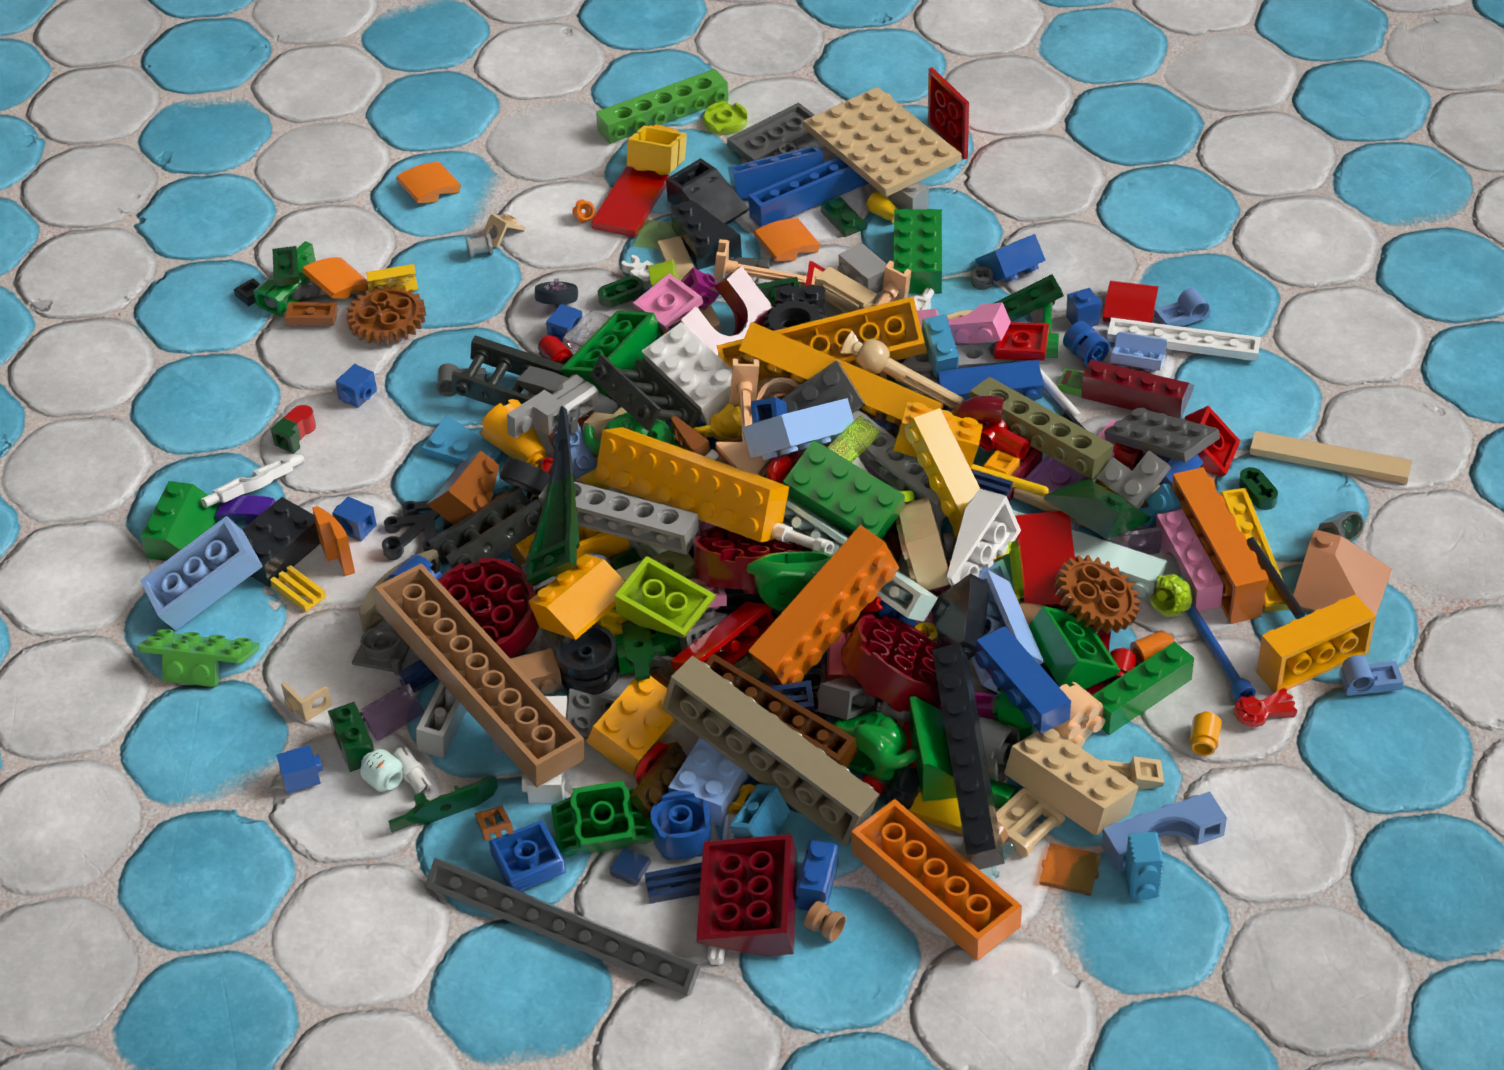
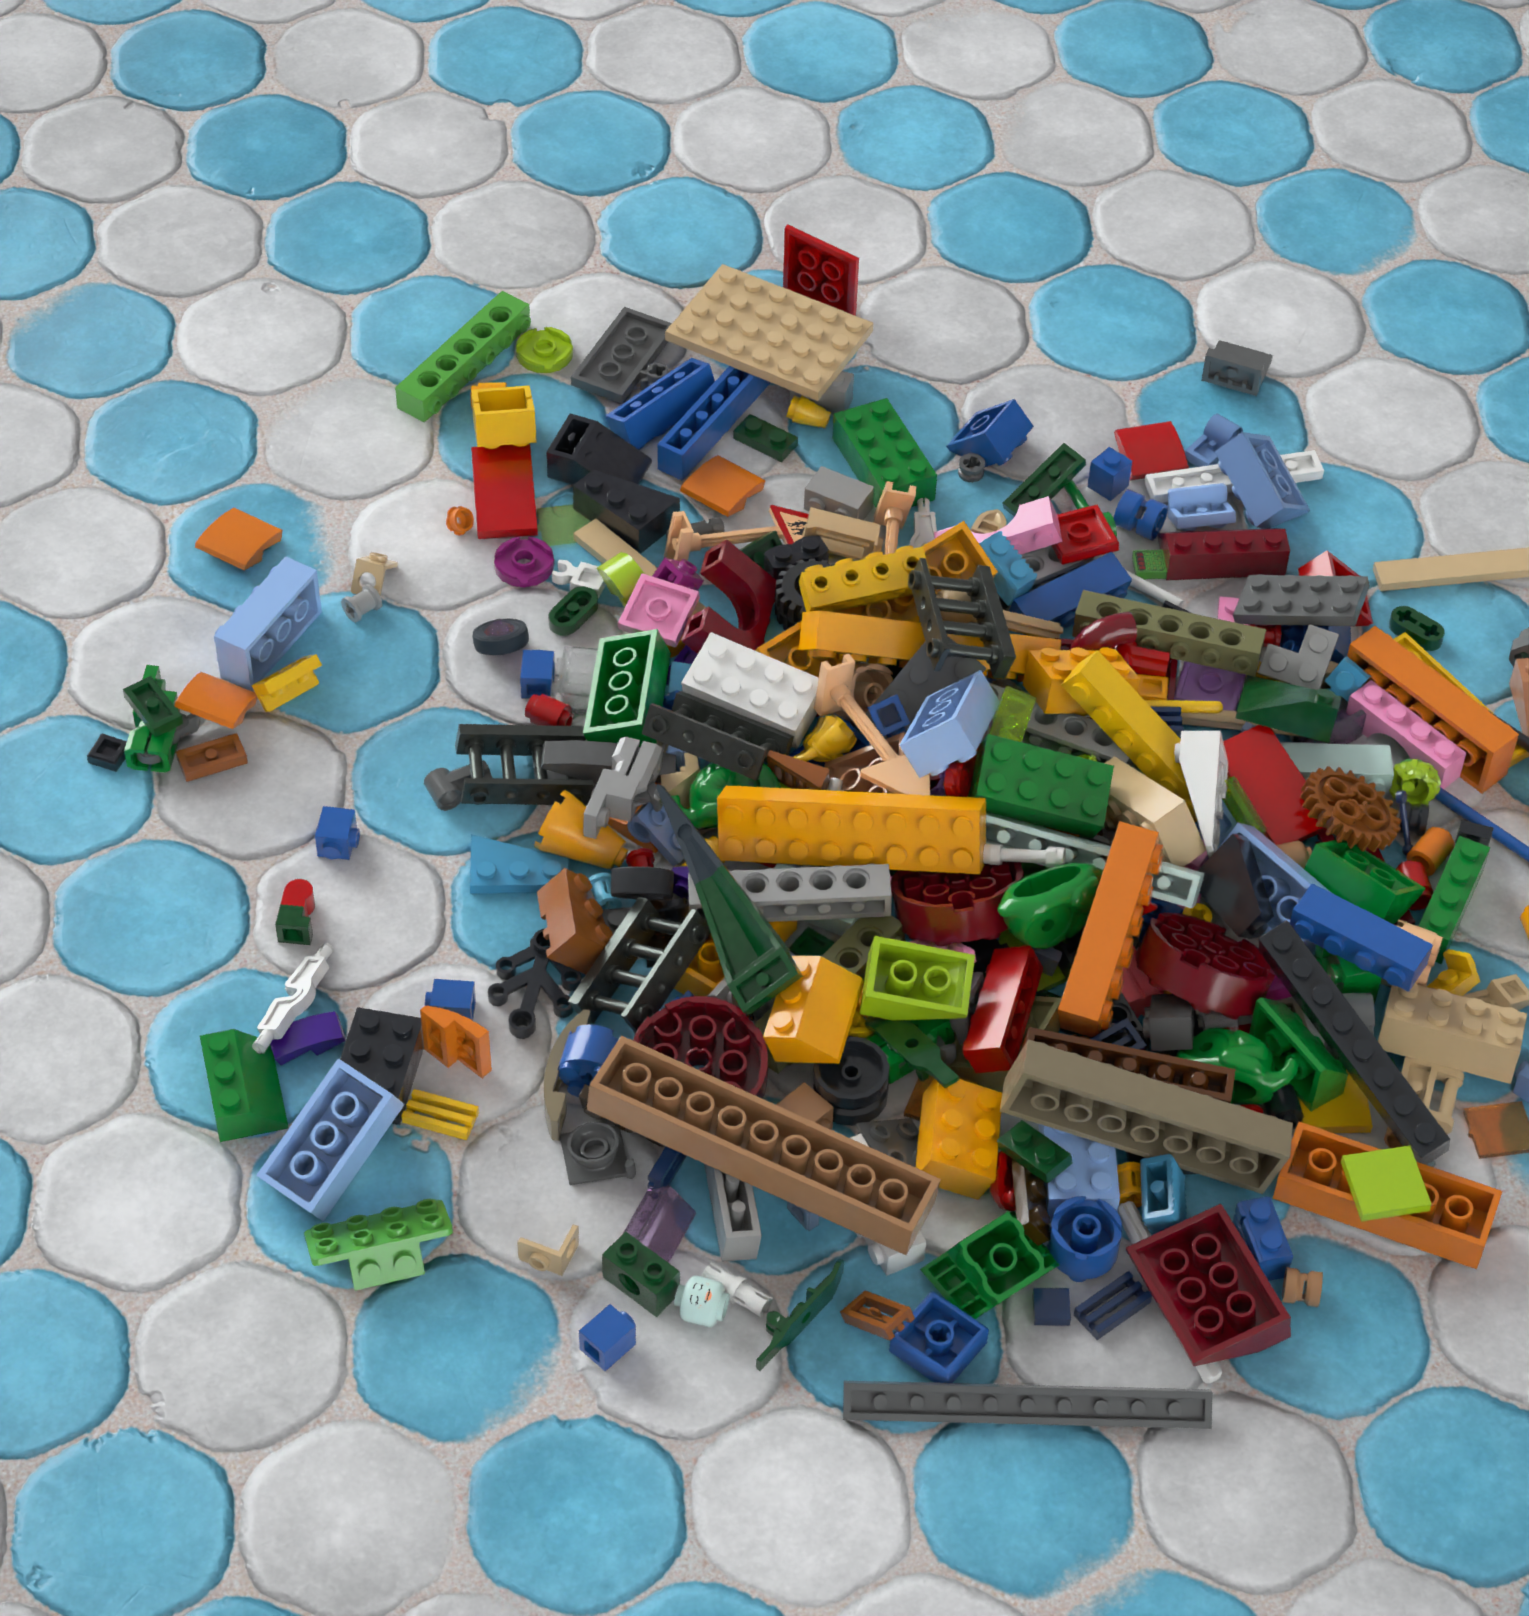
camera: 30 degrees left, 5 degrees up
dark orange gear [346,285,426,345] -> none
none -> light blue brick [214,557,322,691]
none -> magenta tile [494,537,555,588]
none -> yellow brick [798,545,931,612]
none -> pearl dark grey fence [908,558,1016,679]
none -> dark green plate [997,1120,1073,1184]
none -> dark grey bracket [1201,340,1273,396]
none -> medium blue slope [1215,432,1310,528]
none -> lime tile [1341,1145,1432,1221]
none -> dark blue hinge [1396,791,1413,856]
none -> black wheel [1398,801,1429,836]
none -> yellow bracket [1426,949,1481,996]
none -> black tile [1455,820,1493,846]

